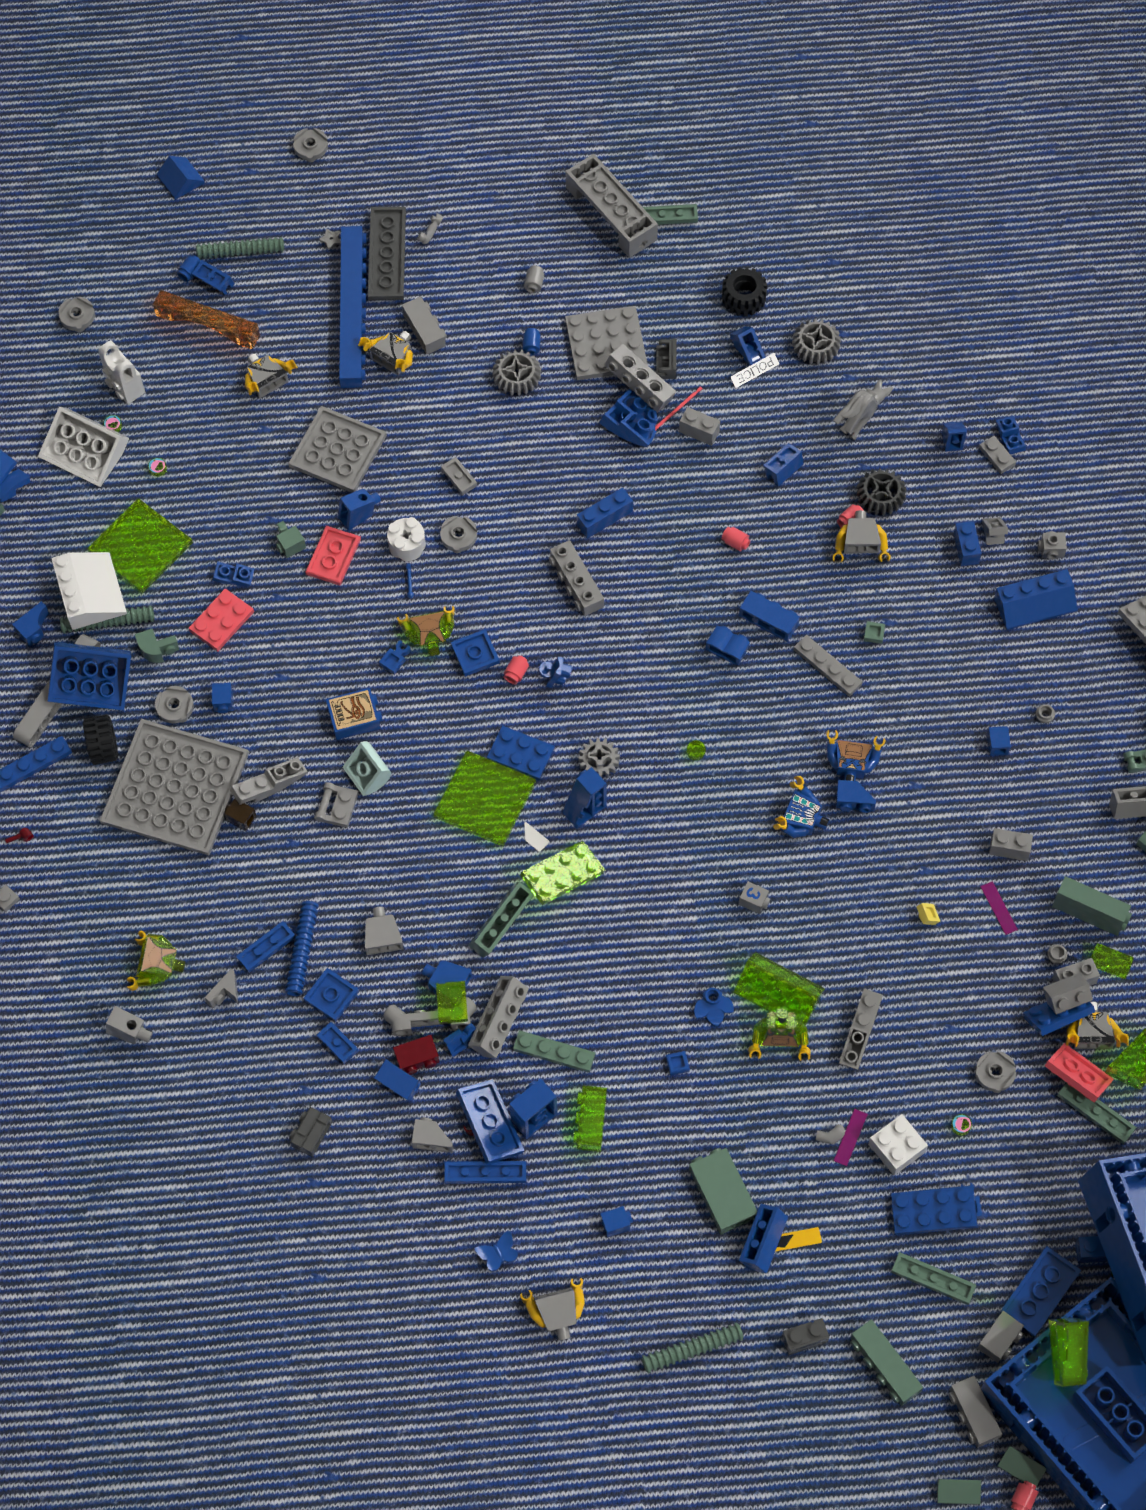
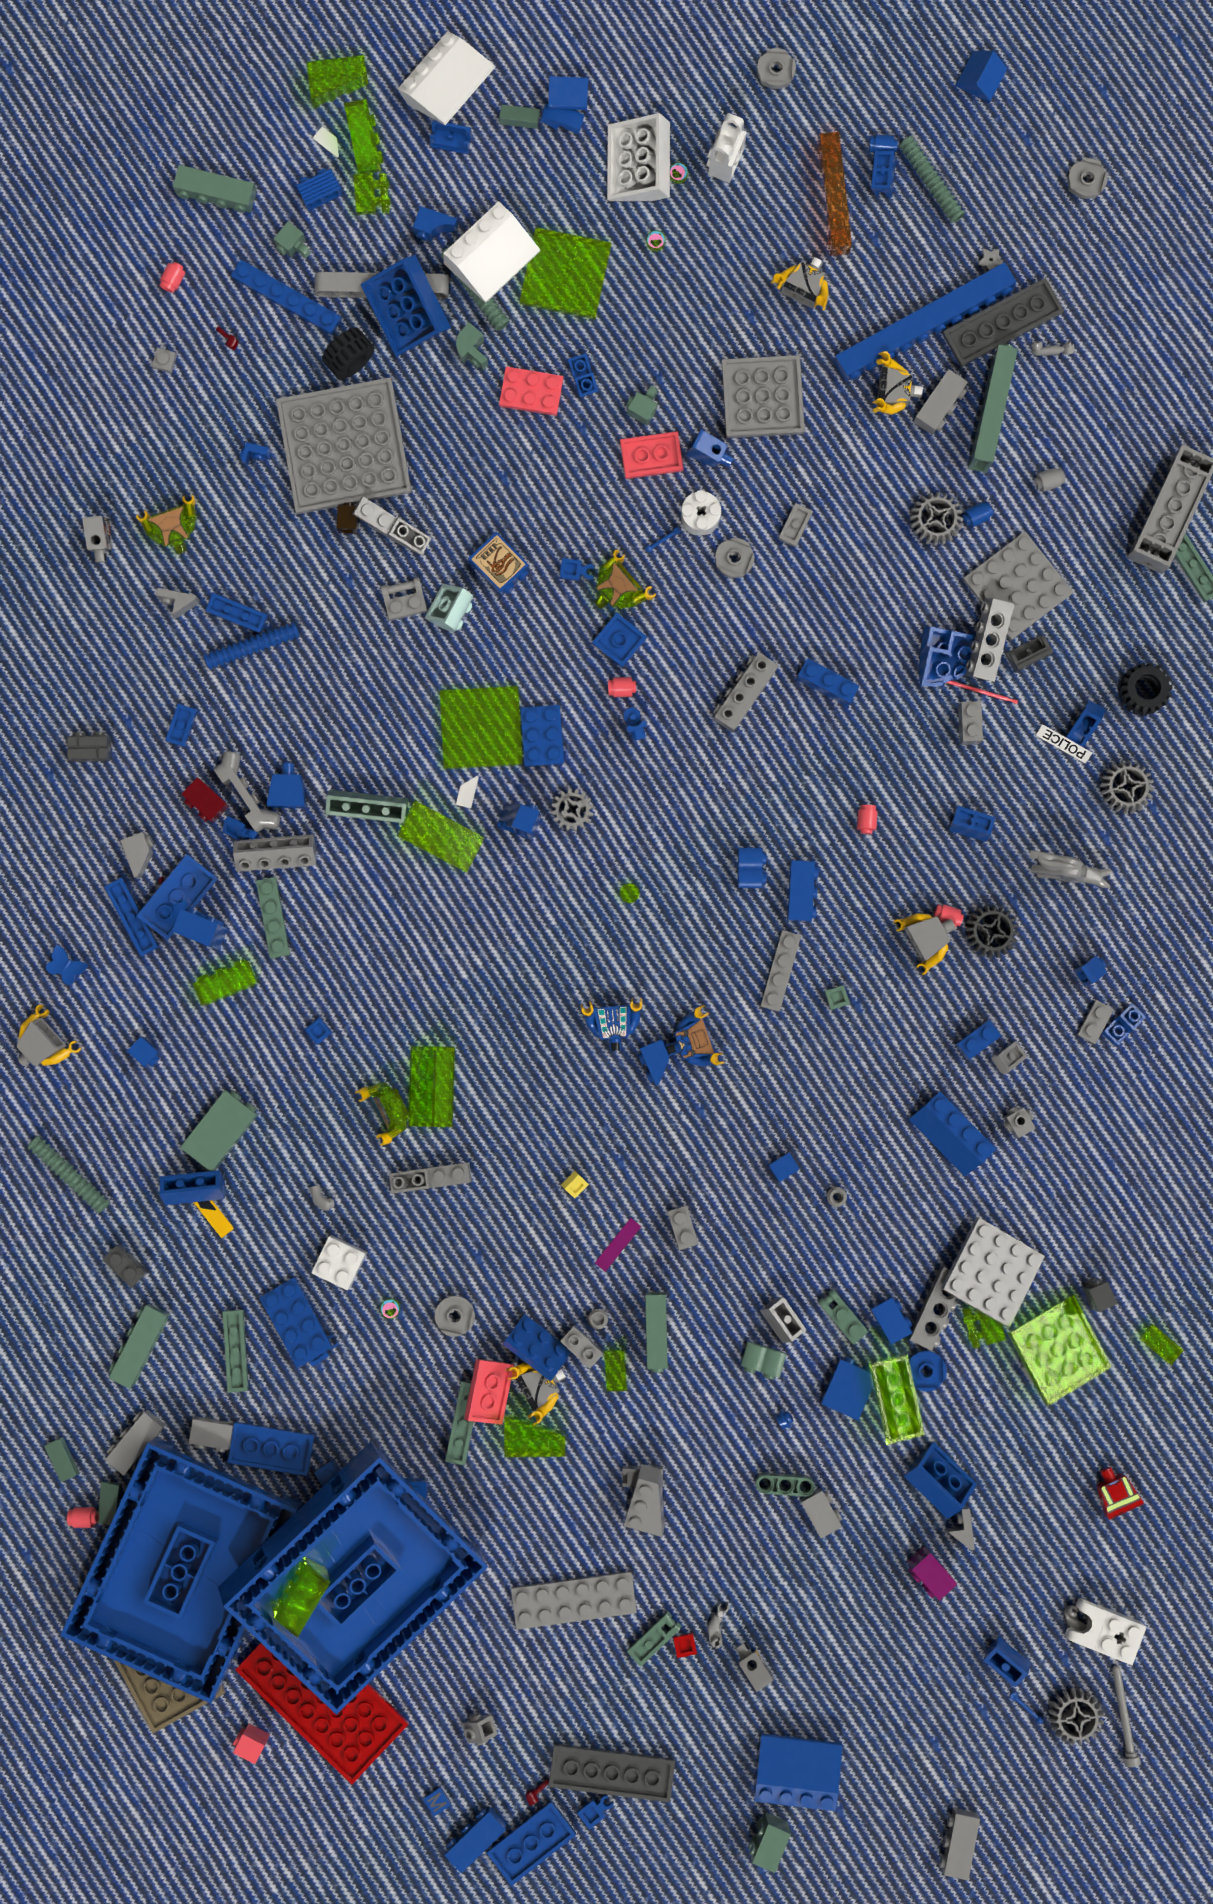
camera: 60 degrees right, 20 degrees up
light grey plate [155,686,194,723] -> none
blue brick [212,682,233,713] -> none
blue plate [303,968,359,1022] -> none
light grey torso [365,907,404,955] -> none
blue hinge [374,1059,421,1101] -> none
clear neon green plate [436,981,468,1024] -> none
blue plate [694,988,734,1027] -> none
light grey brick [739,881,771,914] -> none
magenta sticker [834,1109,868,1166] -> none
light grey brick [1043,973,1093,1014] -> none
clear neon green wedge [1049,1318,1089,1387] -> none
none -> blue bracket [240,442,272,466]
none -> sand green brick [968,344,1018,473]

